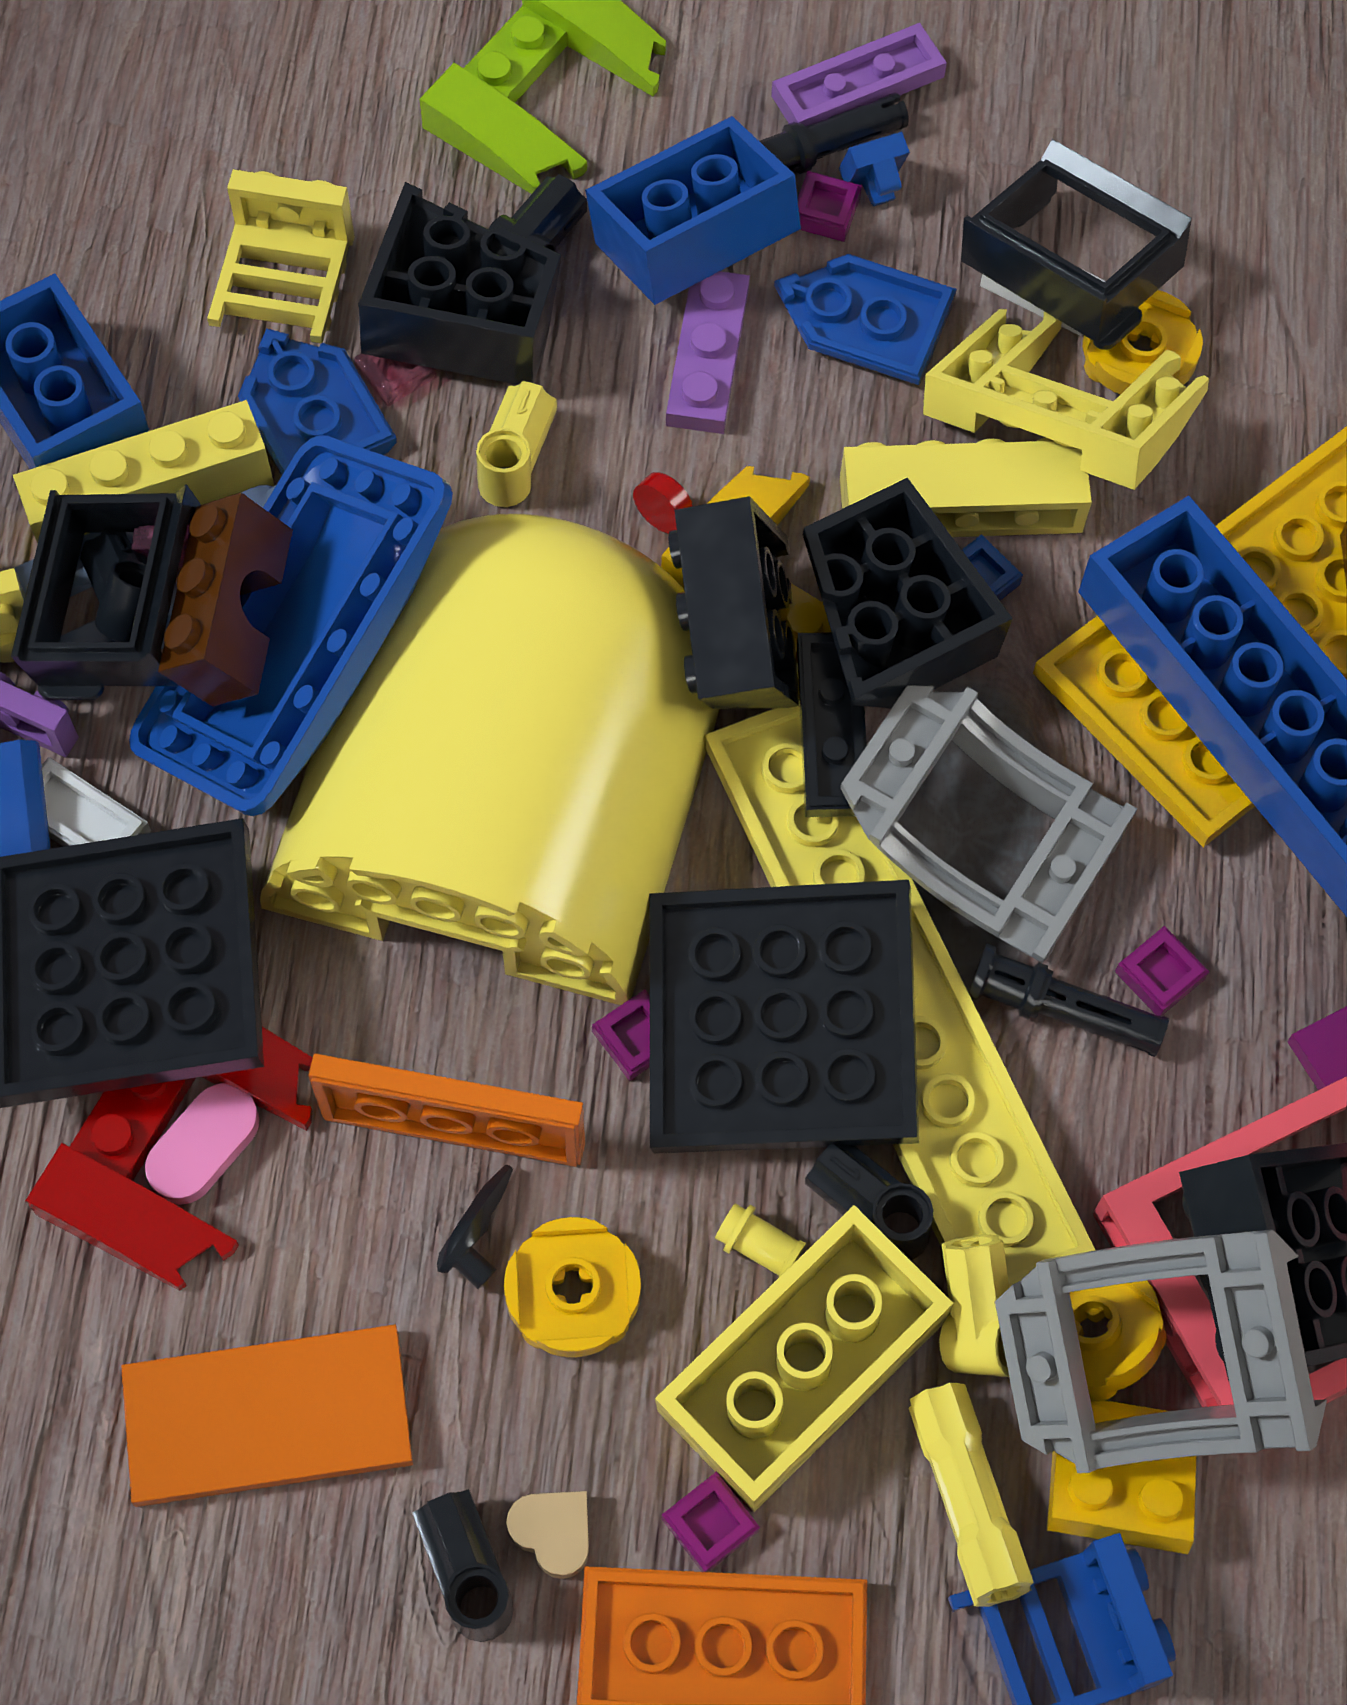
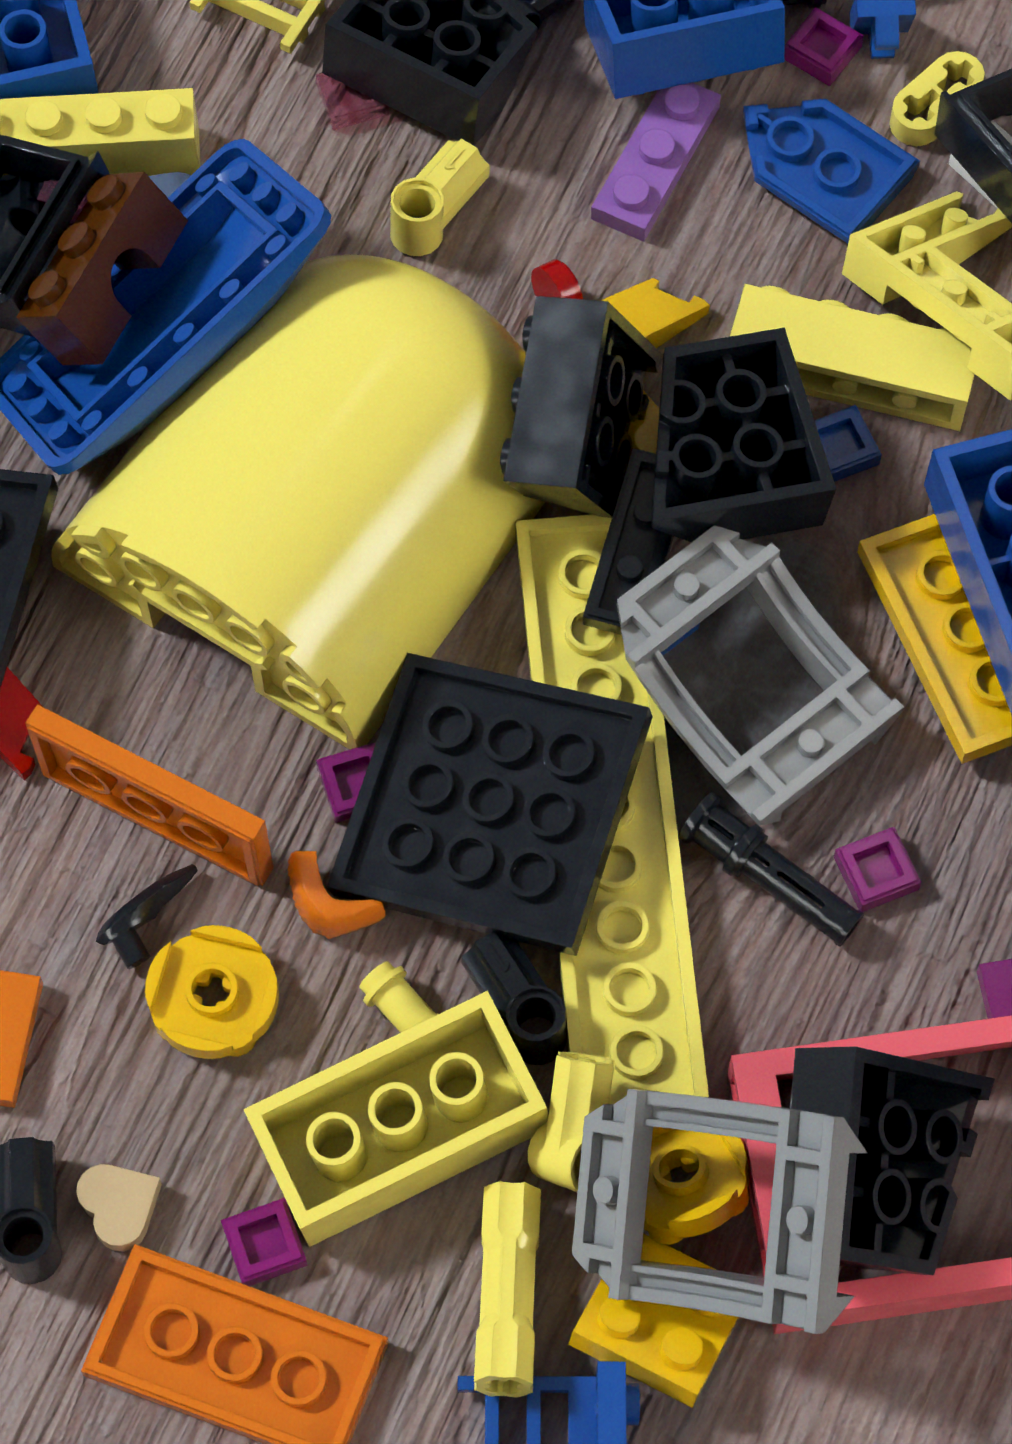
camera: 20 degrees right, 0 degrees up
blue tile [238,328,397,476] -> none
none -> orange hair [287,851,386,939]
none -> light yellow beam [889,51,985,147]

